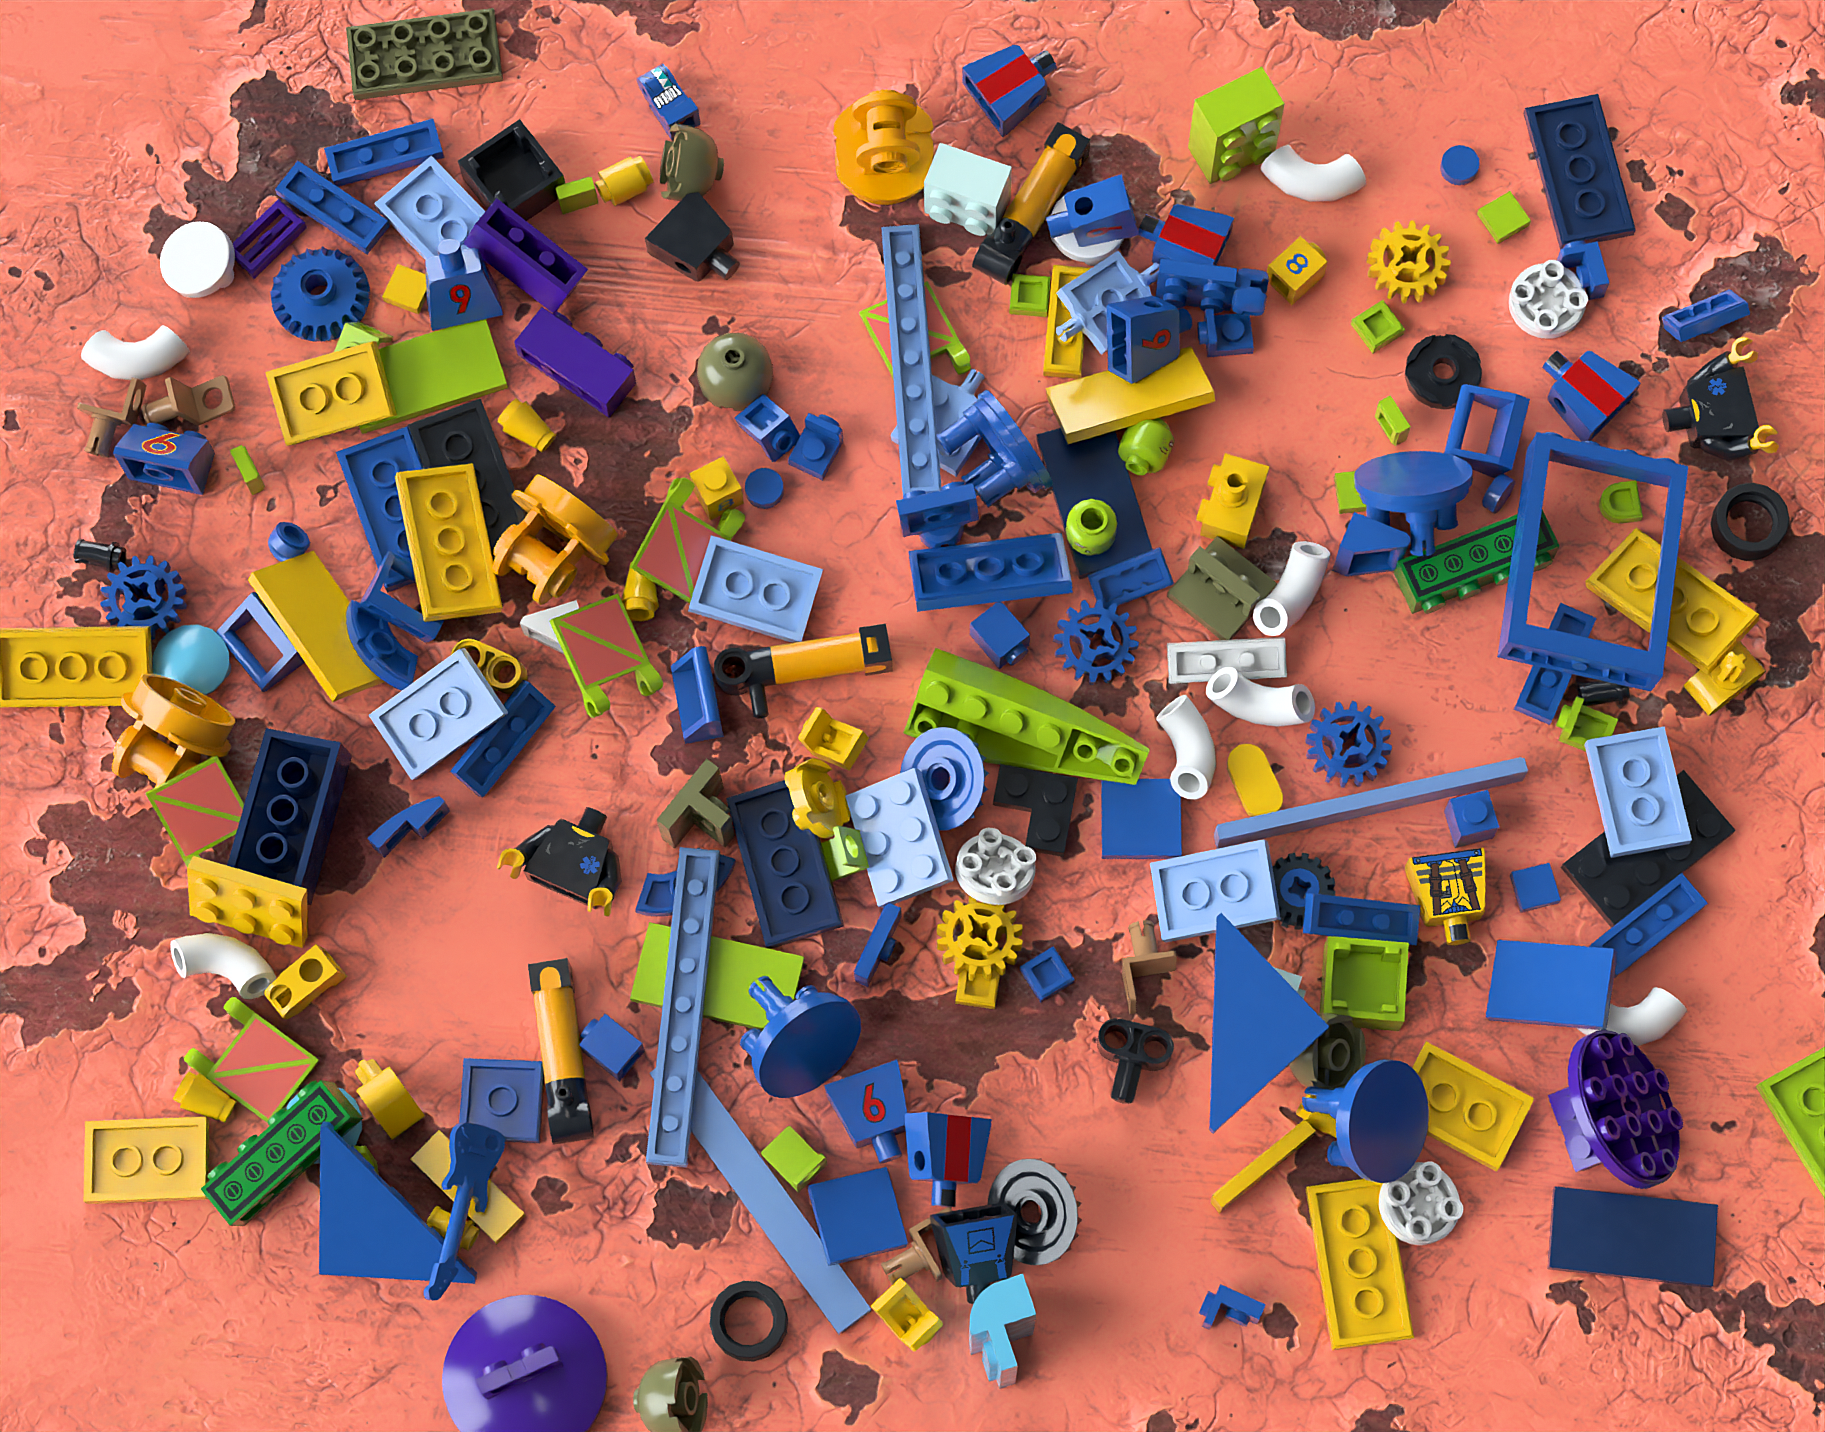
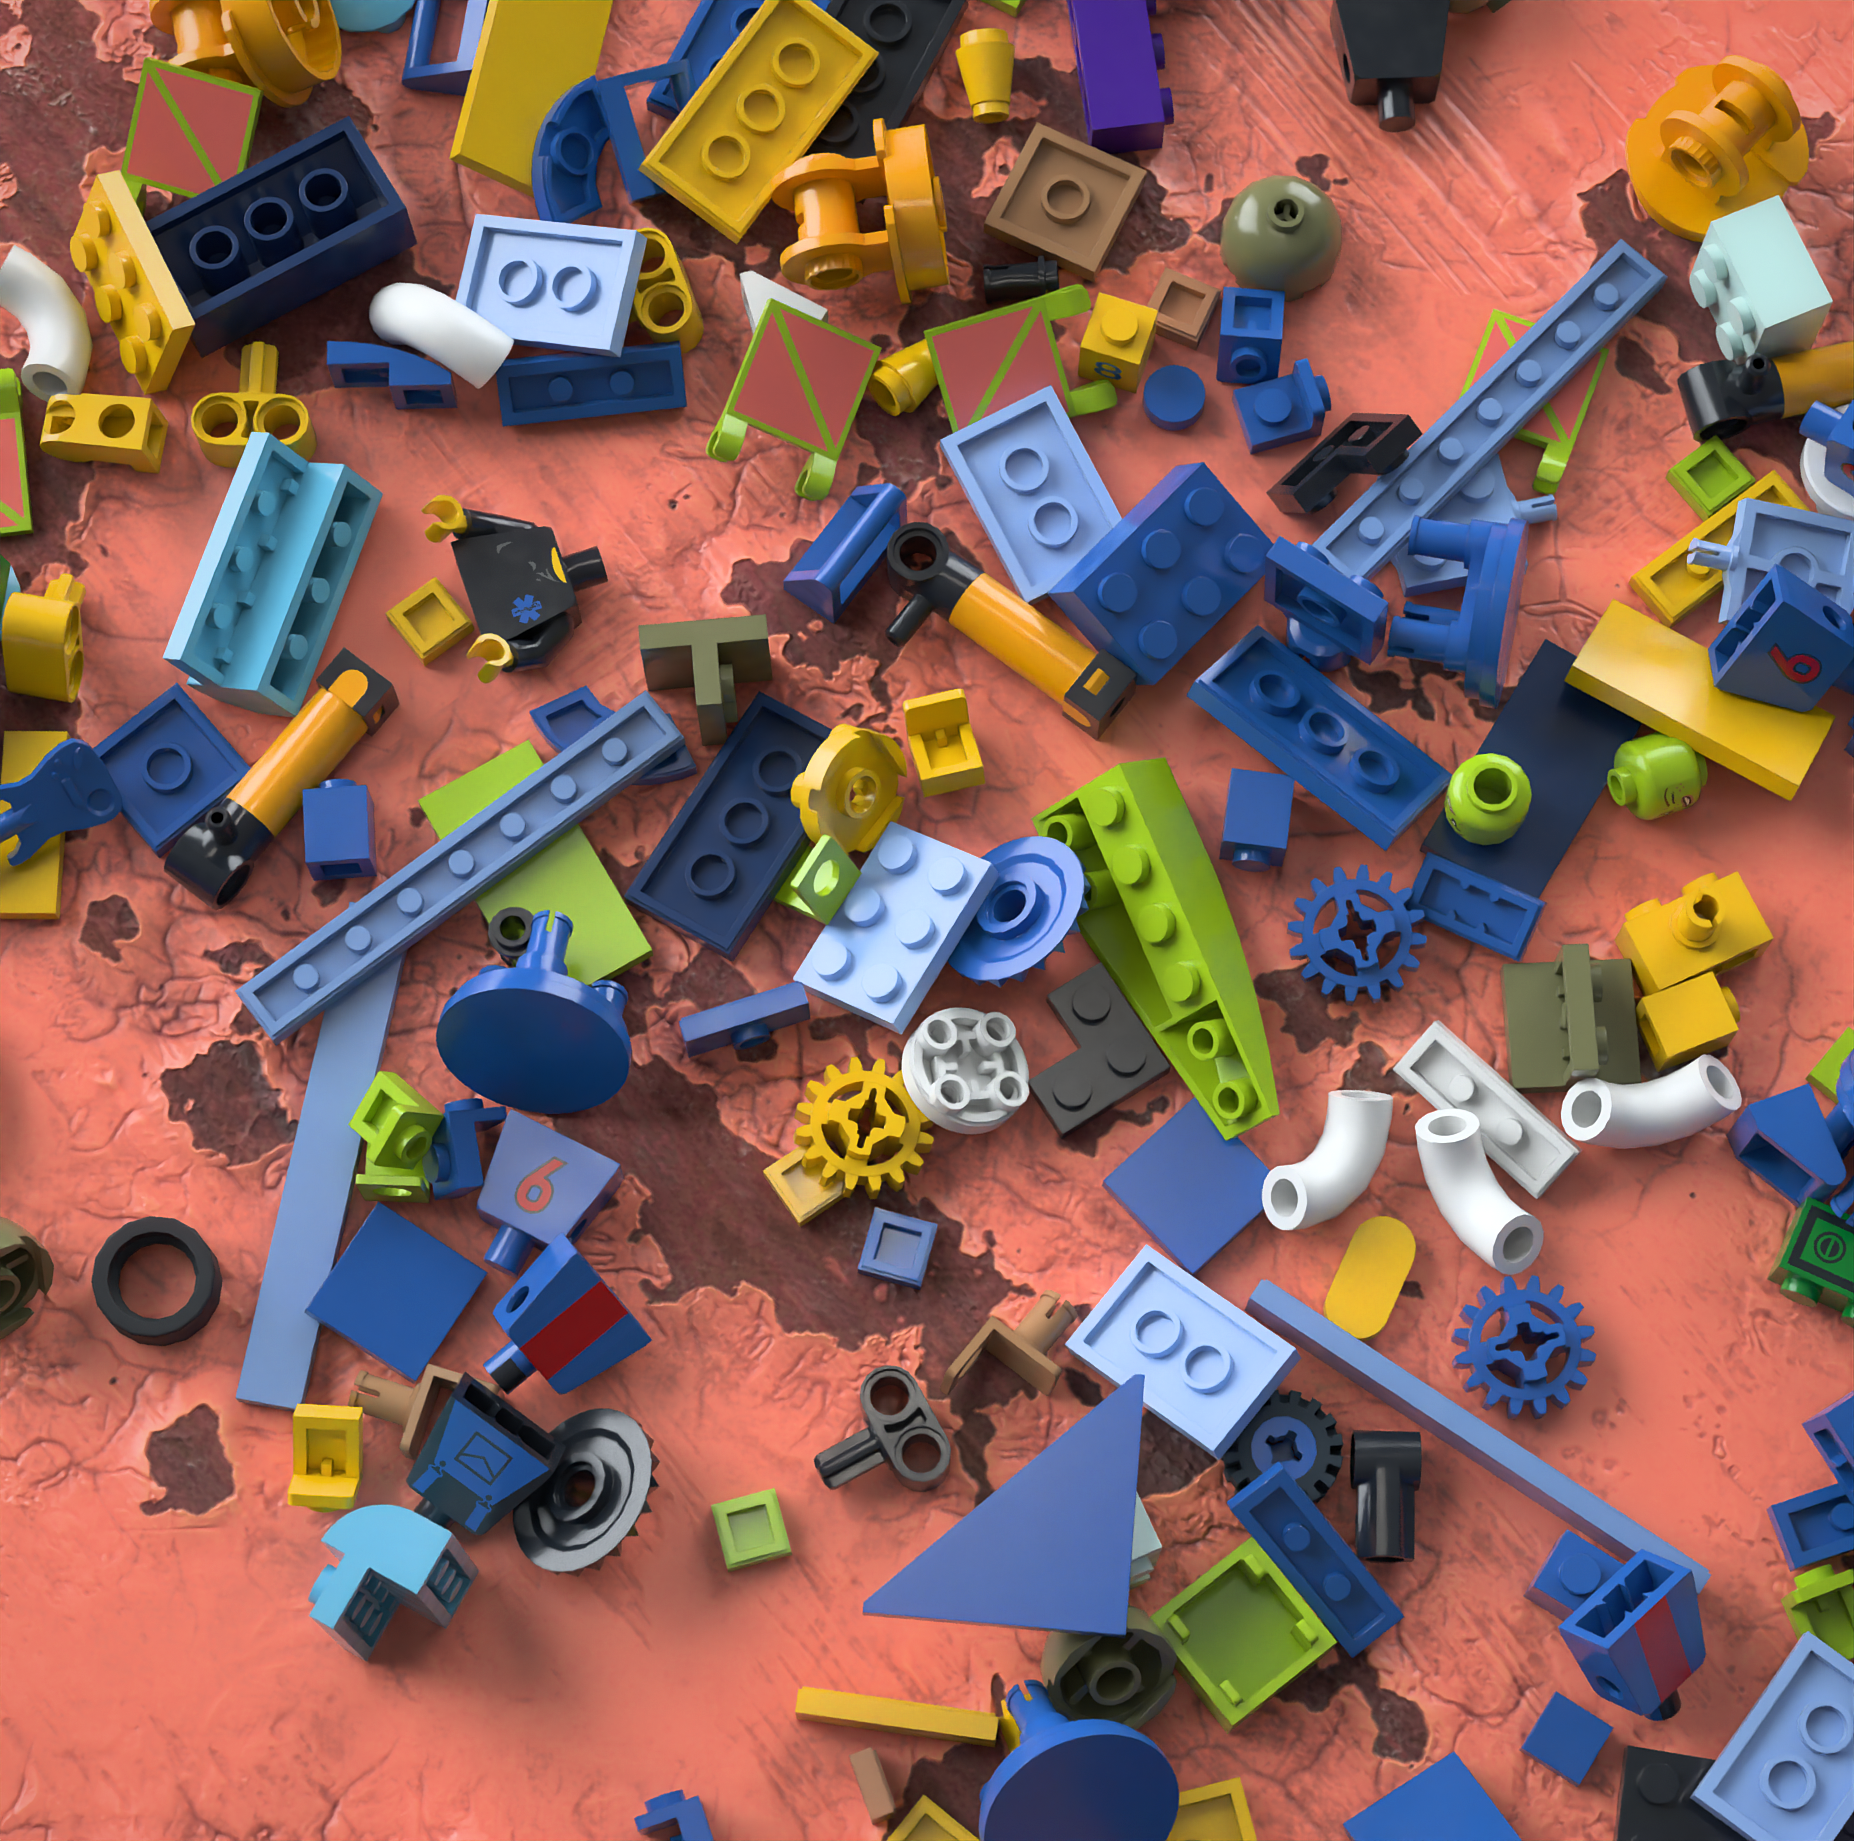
camera: 45 degrees right, 0 degrees up
torso [1405,848,1485,945] -> none
none -> medium azure brick [163,432,383,717]
none -> yellow beam [191,342,317,468]
none -> lime bracket [348,1071,444,1170]
none -> white cylinder [369,283,514,389]
none -> yellow tile [385,576,475,666]
none -> blue bracket [422,1098,507,1201]
none -> black pin [488,907,534,967]
none -> lime tile [711,1488,792,1572]
none -> nougat tile [849,1747,897,1825]
none -> black pin [983,255,1059,304]
none -> medium nougat plate [984,122,1147,282]
none -> blue brick [1047,462,1274,685]
none -> nougat tile [1147,267,1222,350]
none -> black plate [1266,413,1423,514]
none -> black piece [1350,1430,1422,1563]
none -> blue torso [1558,1549,1706,1721]
none -> yellow brick [1635,971,1741,1072]

